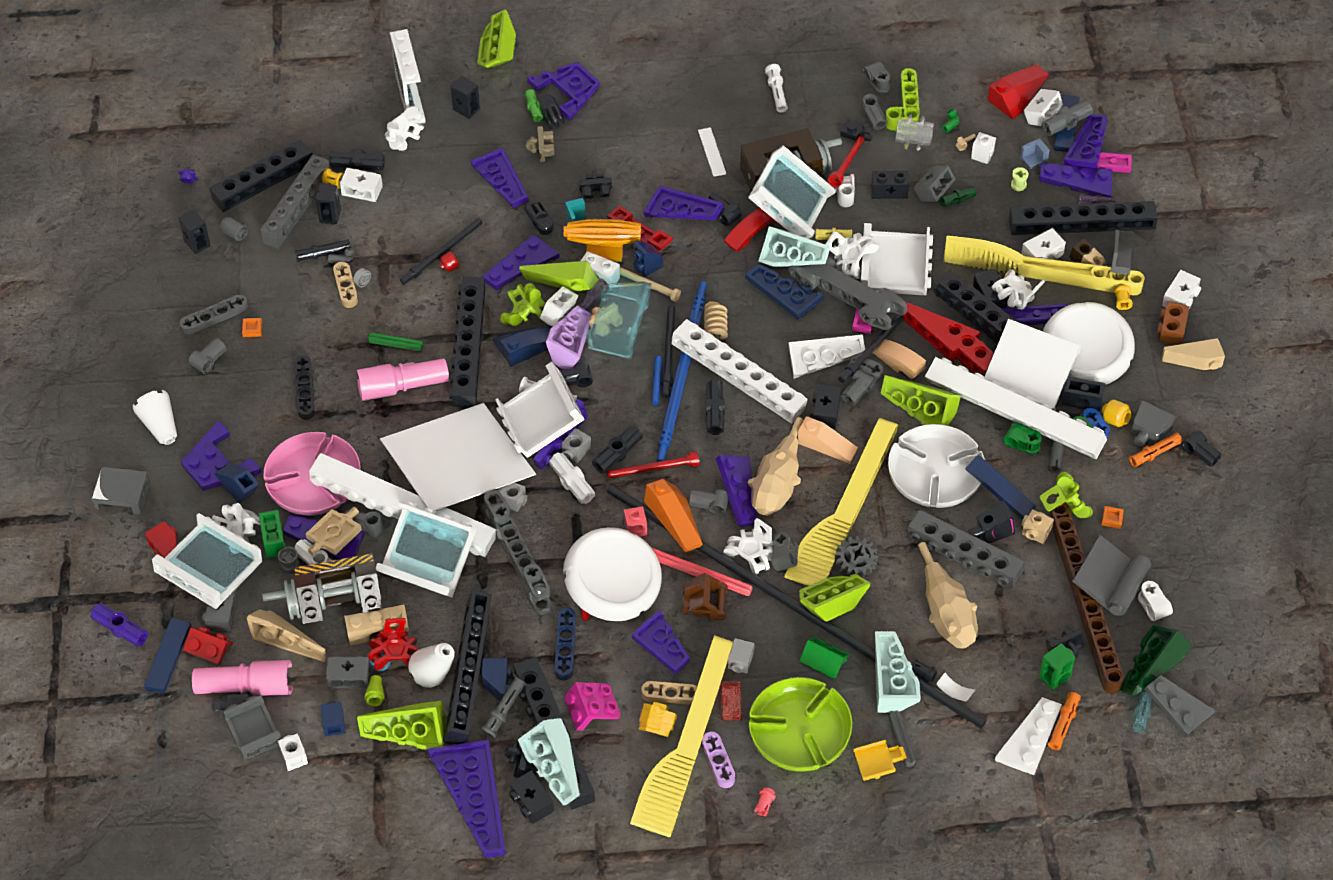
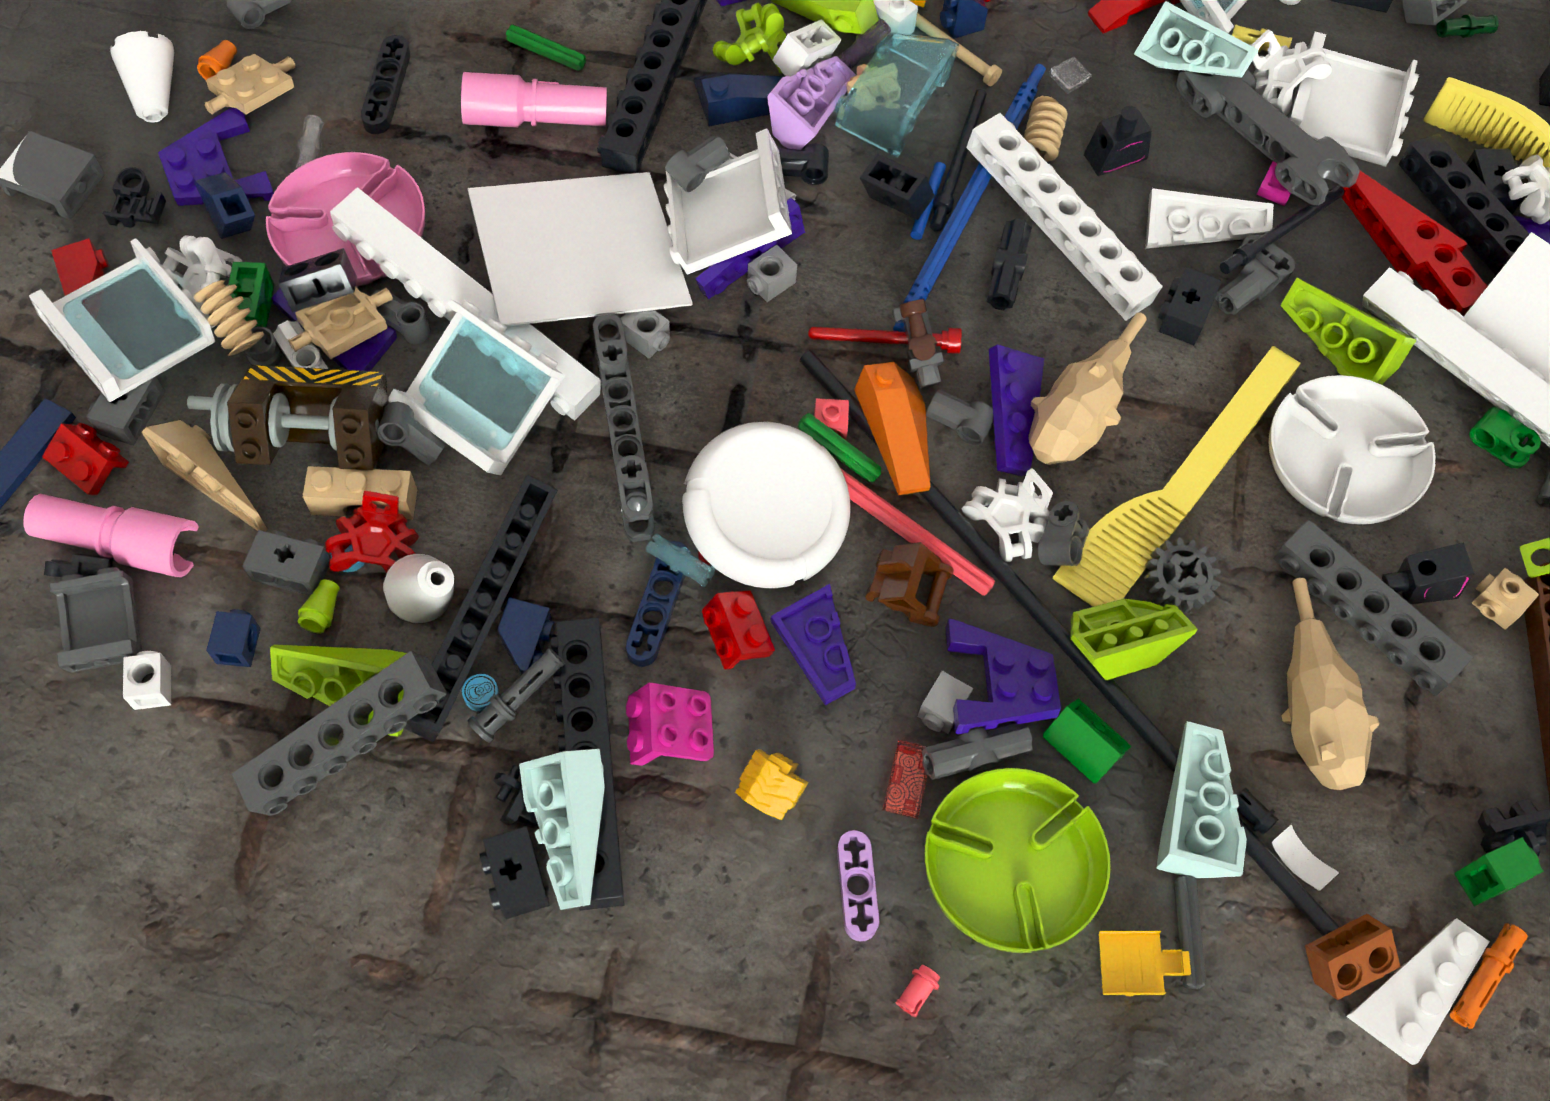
camera: 10 degrees right, 10 degrees up
dark purple wing [427,740,506,858] -> none
white piece [549,452,595,504] -> none
black piece [592,425,643,473] -> none
light yellow piece [630,635,733,837] -> none
tan beam [641,681,697,705] -> none
dark blue wing [745,264,824,319] -> none
light nougat slope [798,416,858,464] -> none
light nougat slope [873,339,926,380] -> none
dark blue tile [965,454,1037,520] -> none
none -> black piece [103,167,166,228]
none -> tan piece [193,280,264,356]
none -> orange cone [197,40,237,80]
none -> tan plate [205,54,295,115]
none -> dark grey brick [232,651,447,816]
none -> black brick [278,248,357,312]
none -> clear pin [295,115,324,170]
none -> dark grey piece [377,401,445,465]
none -> medium azure tile [462,674,499,712]
none -> clear light blue pin [646,533,715,587]
none -> dark grey piece [665,135,730,192]
none -> red bracket [702,590,775,670]
none -> green axle [797,413,881,483]
none -> black brick [860,154,935,220]
none -> hips [892,299,944,389]
none -> dark grey piece [921,723,1033,780]
none -> dark purple wing [945,619,1061,734]
none -> clear tile [1049,56,1092,94]
none -> black torso [1084,106,1152,176]
none -> dark orange brick [1305,914,1400,1000]

